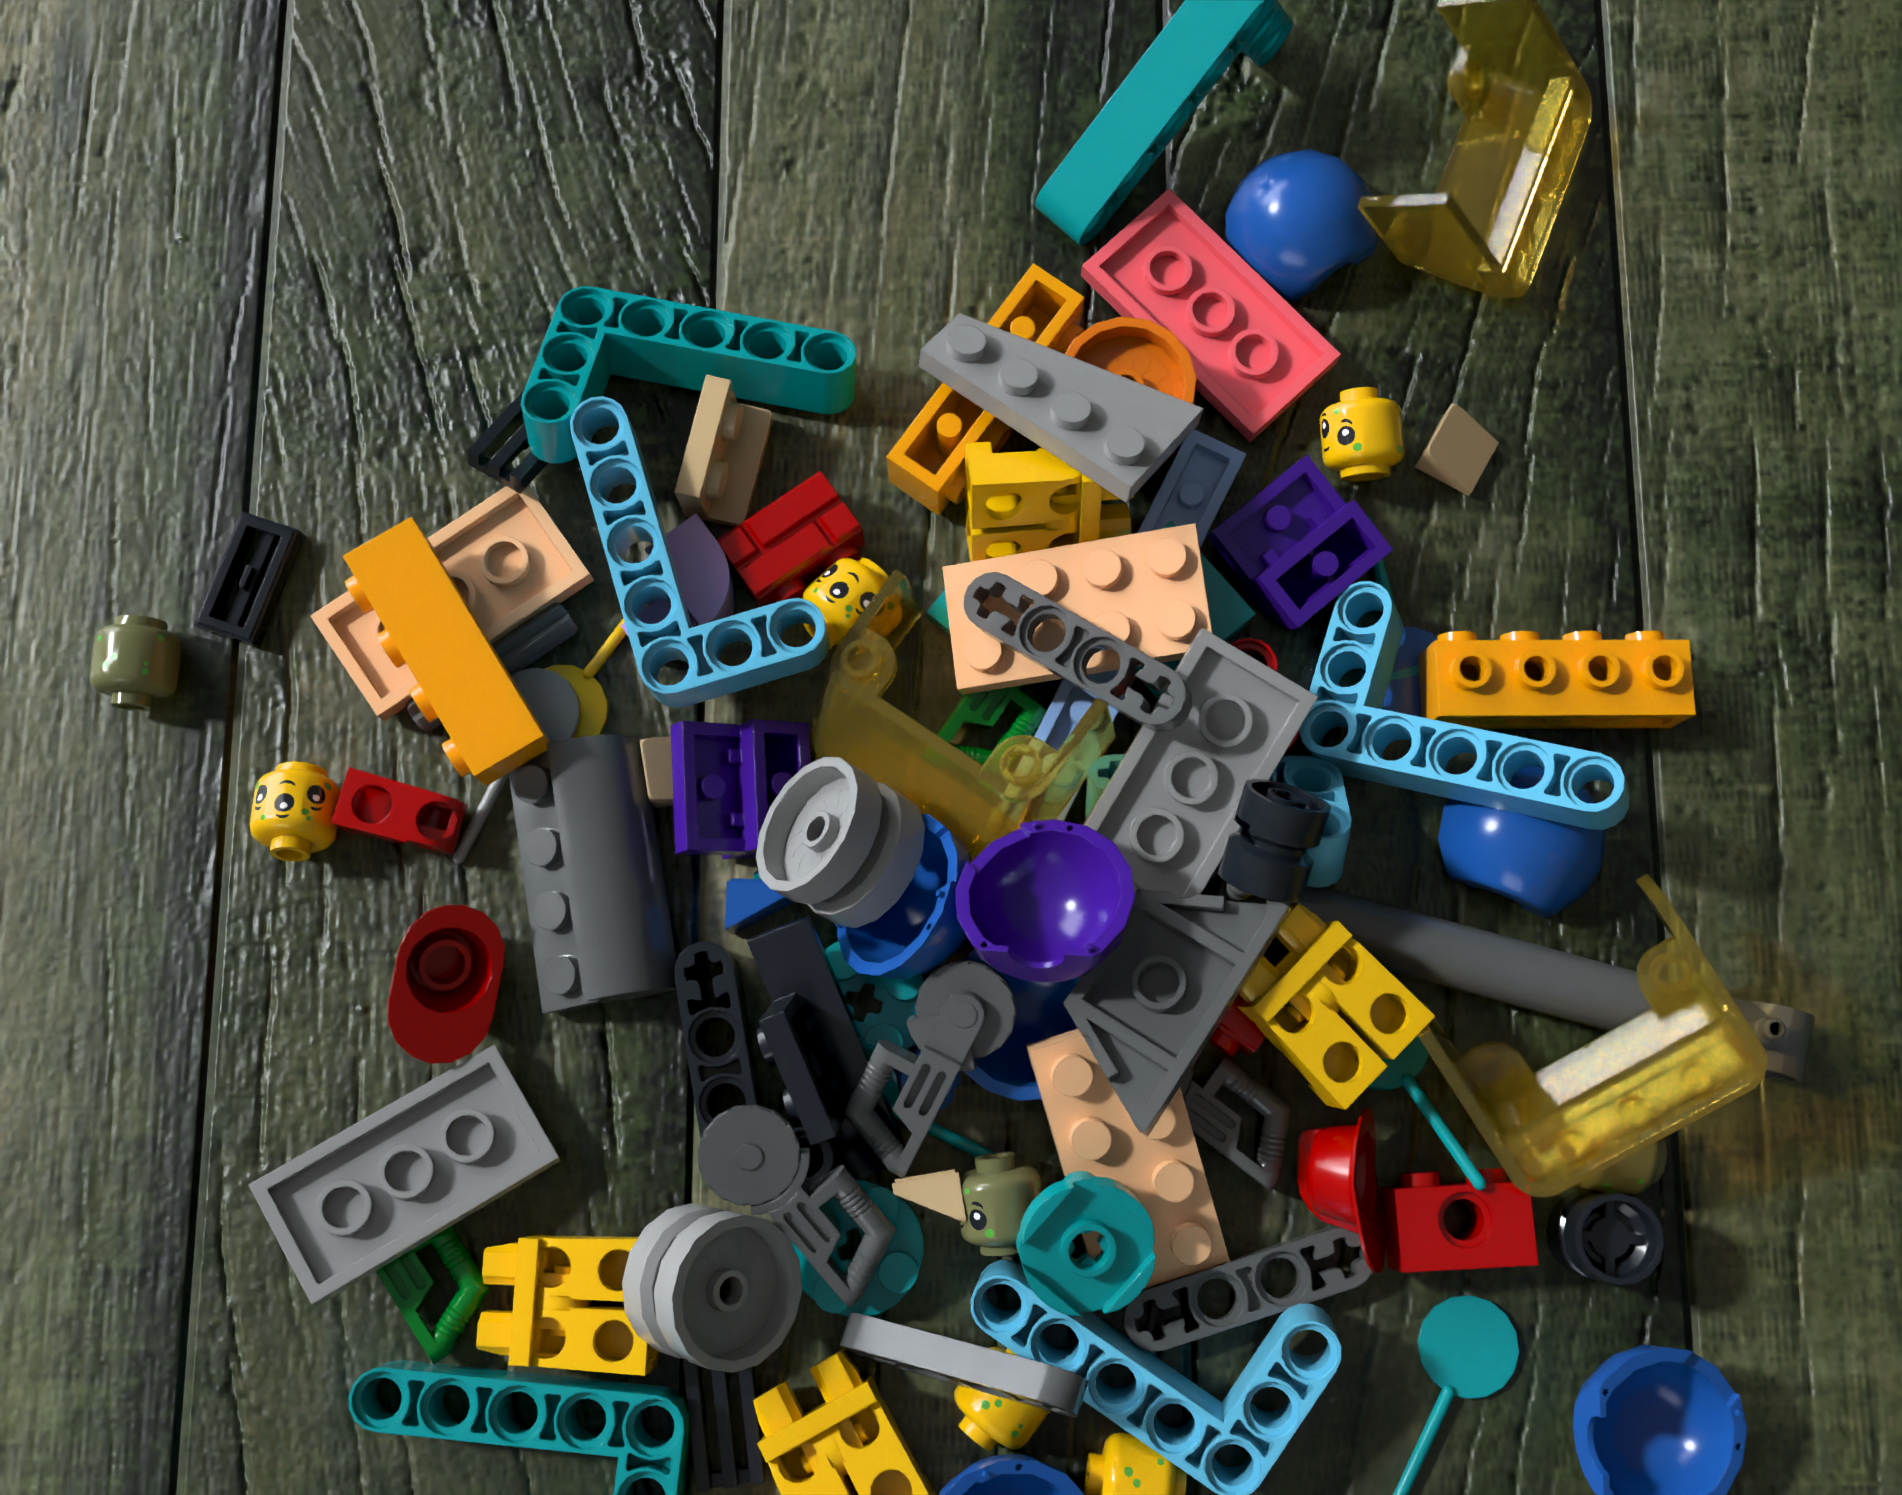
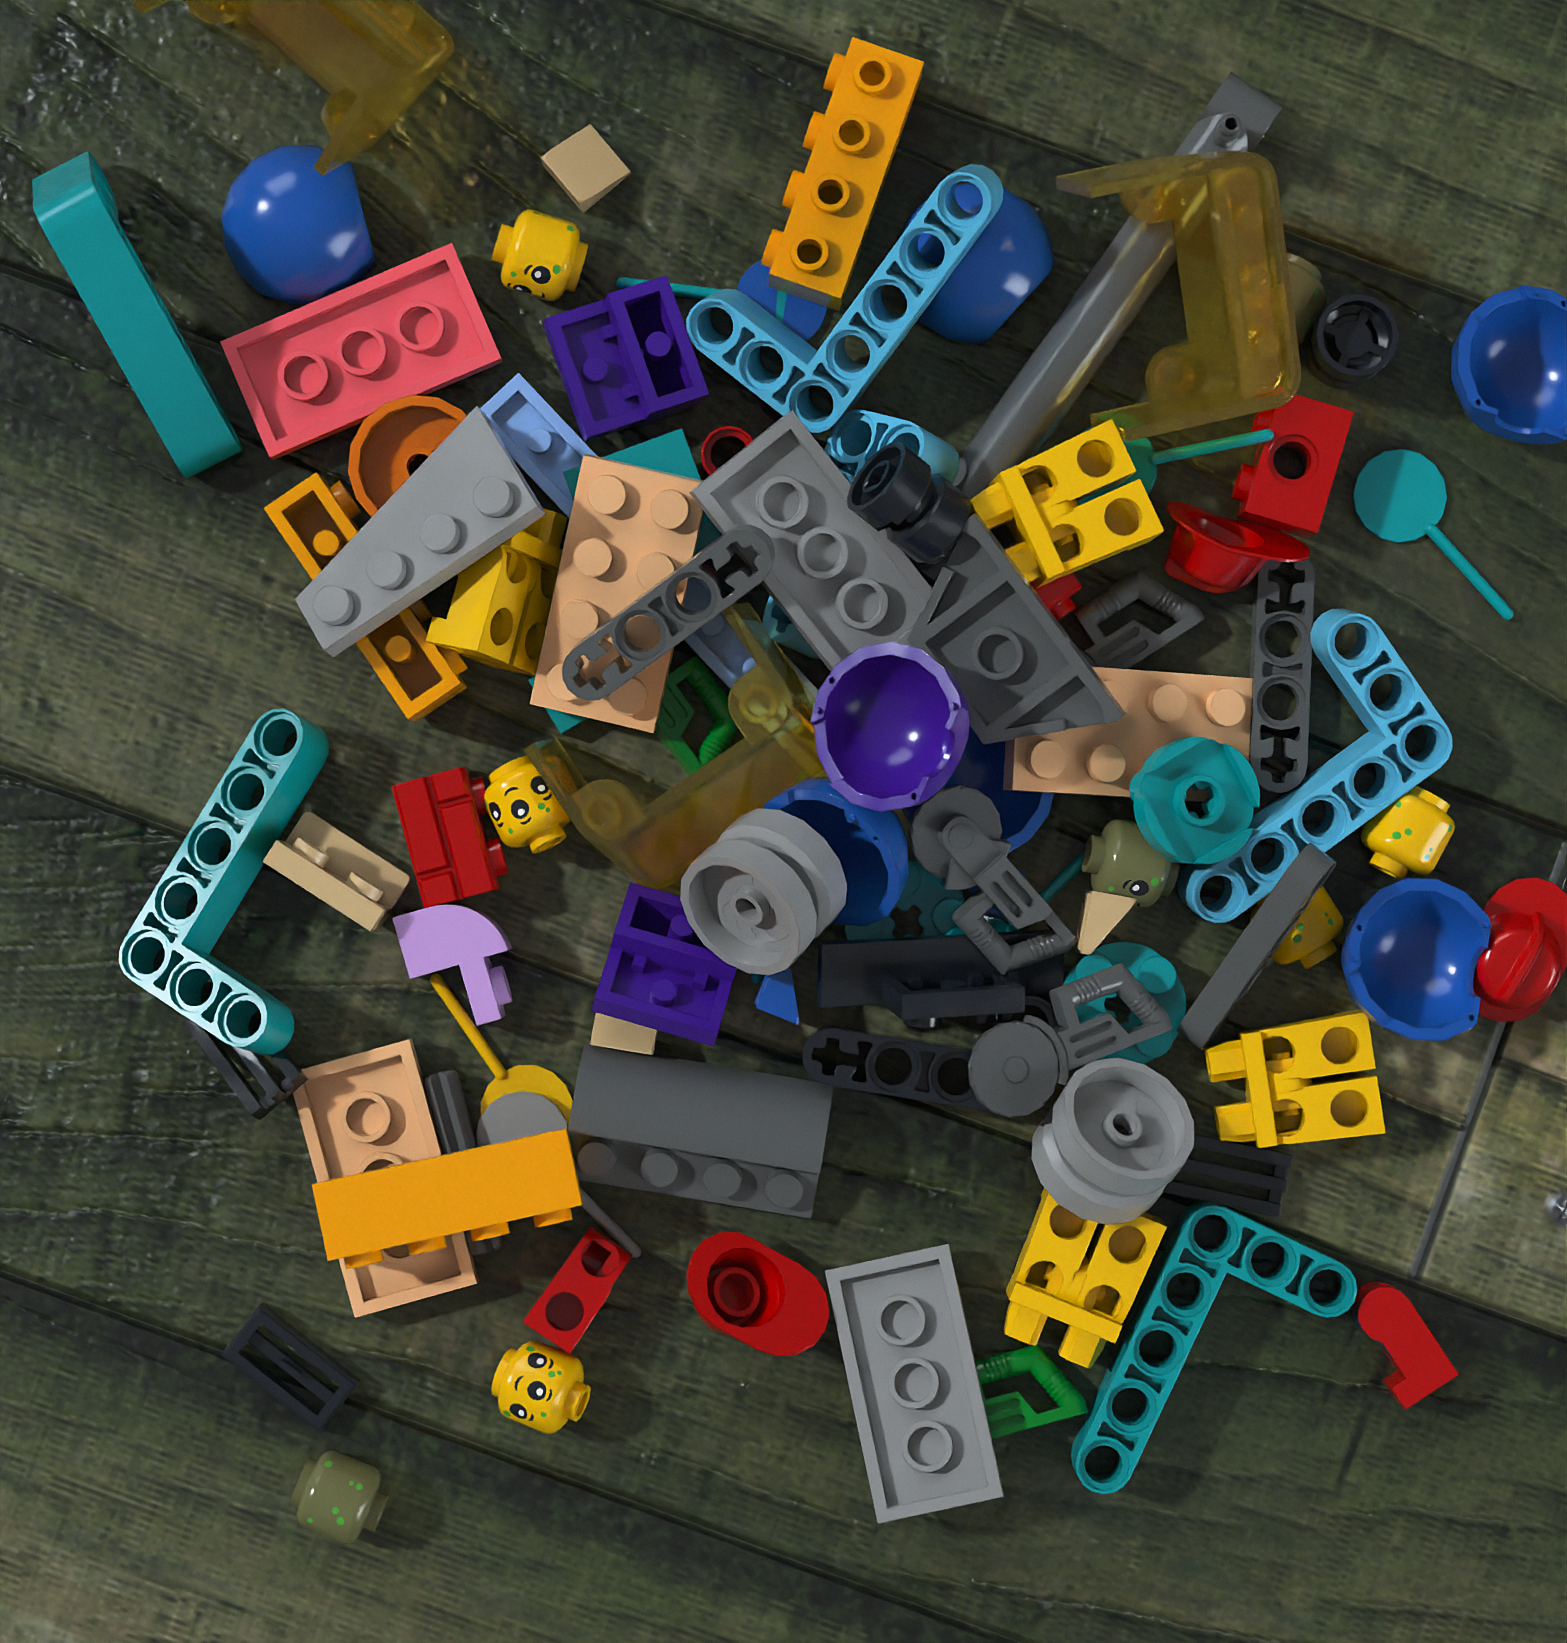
camera: 70 degrees left, 10 degrees up
medium azure beam [570,396,830,708] -> none

